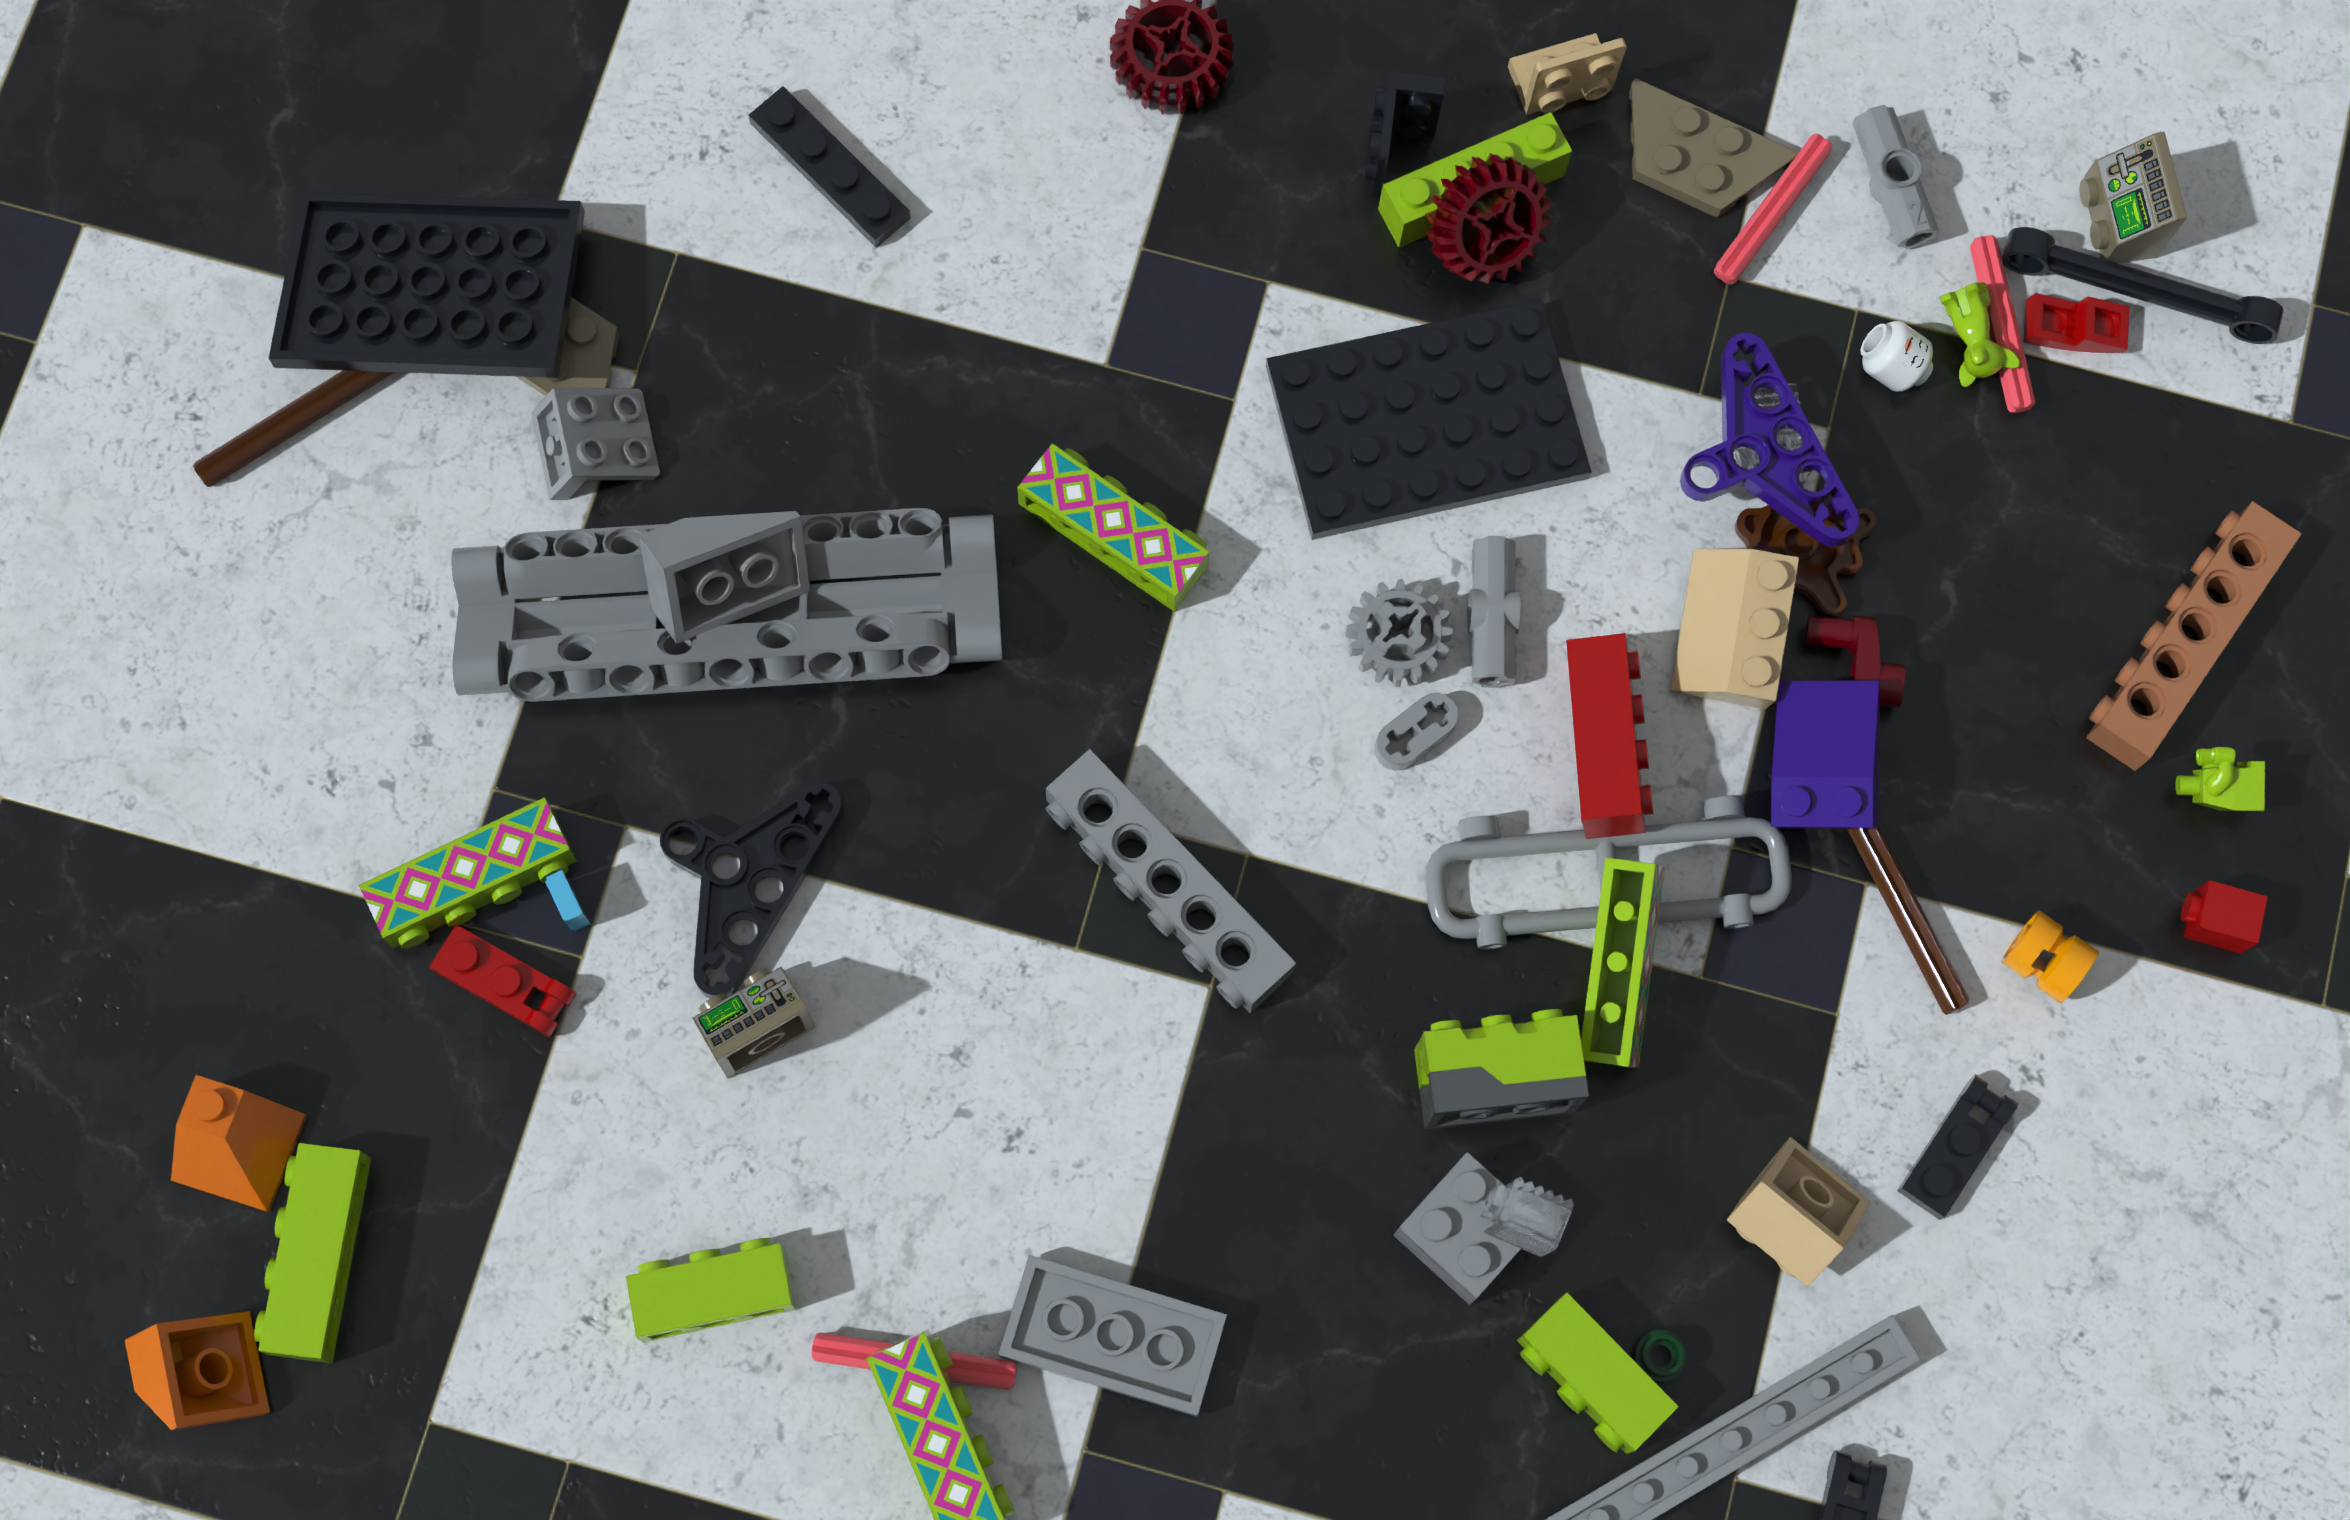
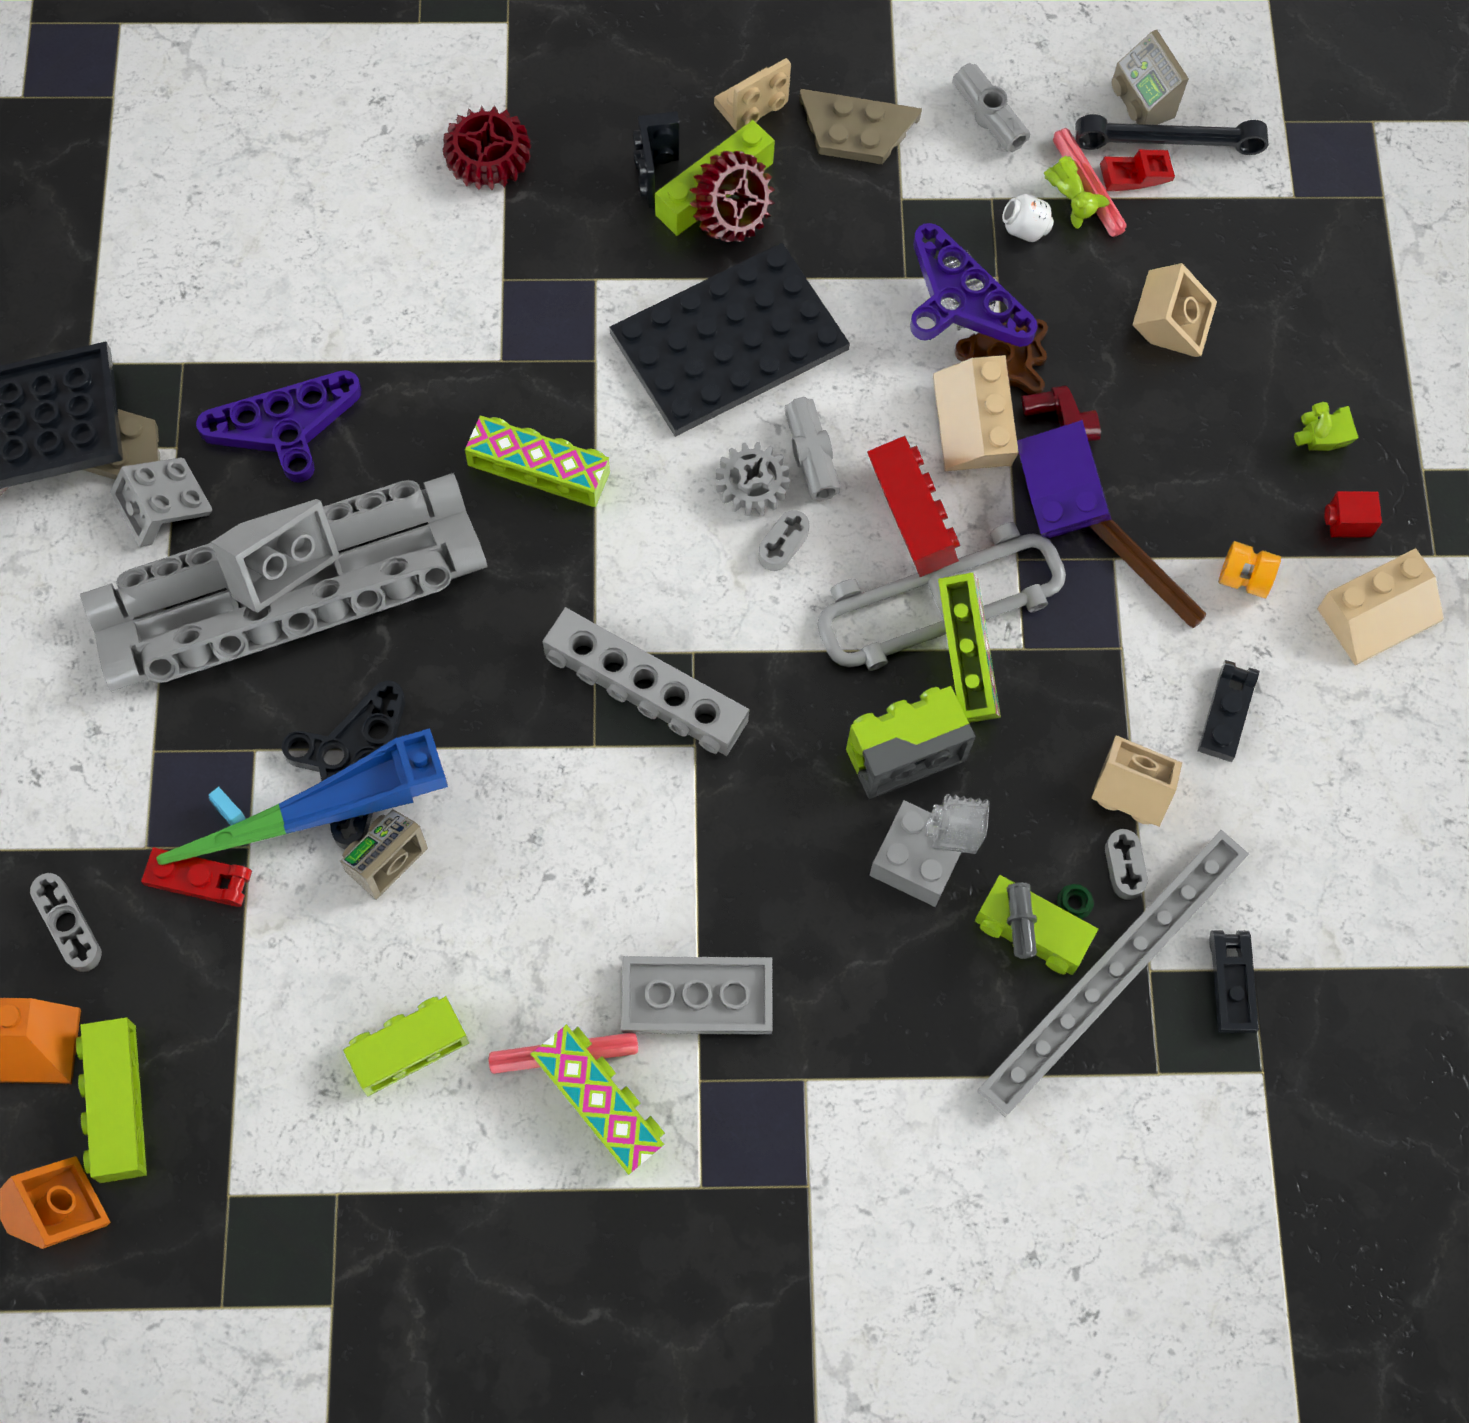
camera: 15 degrees left, 5 degrees down
brick [359,797,577,949] -> none
black plate [748,86,911,248] -> none
coral axle [1714,134,1833,285] -> none
nougat brick [2086,501,2302,771] -> none
none -> light grey beam [30,873,102,972]
none -> blue plate [156,728,448,865]
none -> dark purple beam [196,370,362,483]
none -> dark grey axle [1006,882,1037,959]
none -> light grey beam [1105,829,1148,900]
none -> tan slope [1133,263,1217,357]
none -> tan slope [1317,548,1444,666]

